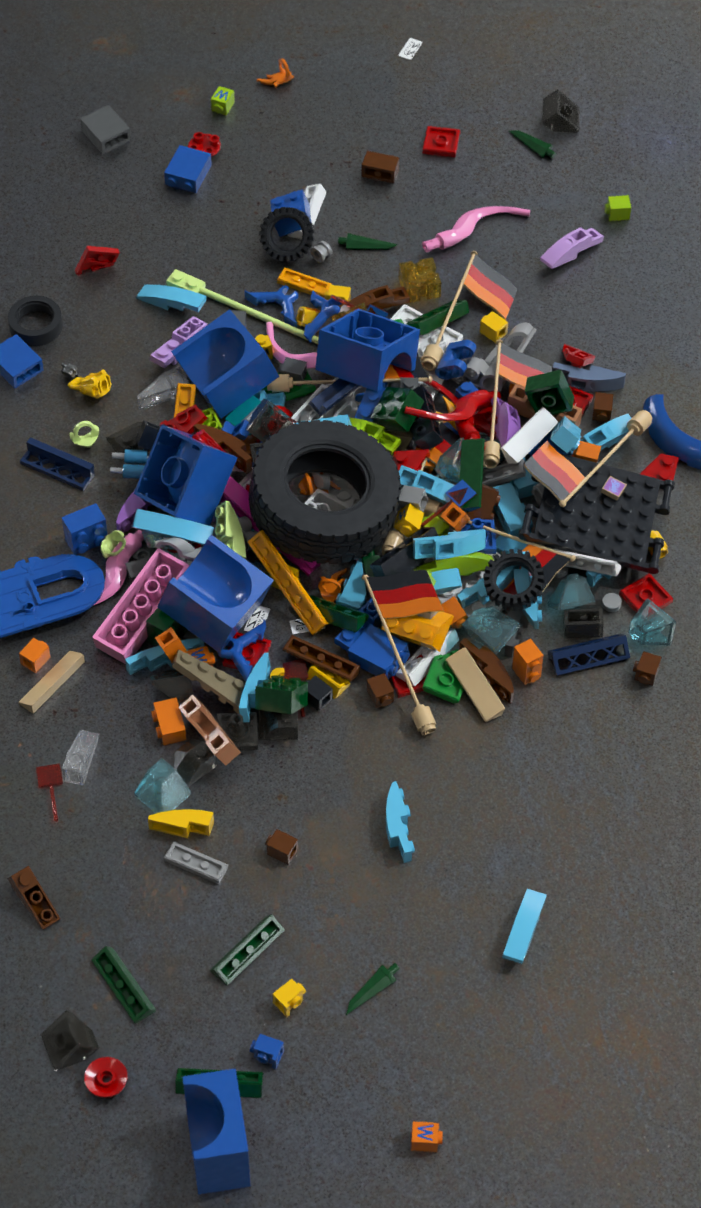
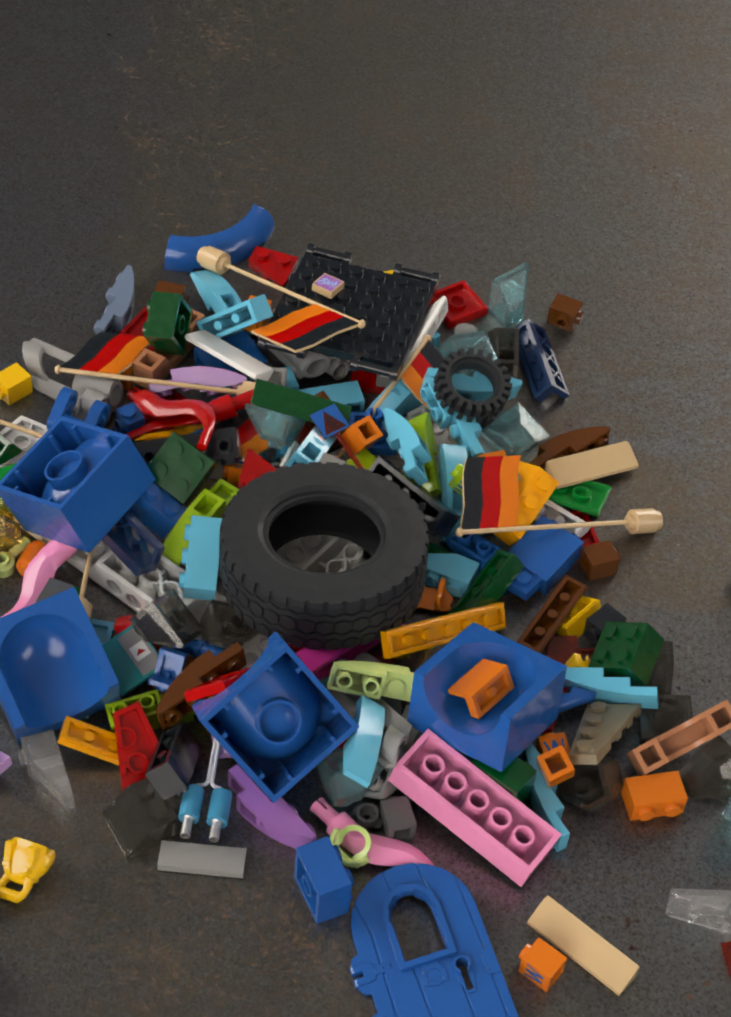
camera: 90 degrees left, 5 degrees down
dark blue fence [20,437,95,491] -> none
yellowish green piece [69,421,99,448] -> none
orange brick [512,639,544,685] -> none
red wing [562,344,596,368] -> none
none -> light grey tile [157,840,247,878]
none -> orange panel [448,659,515,719]

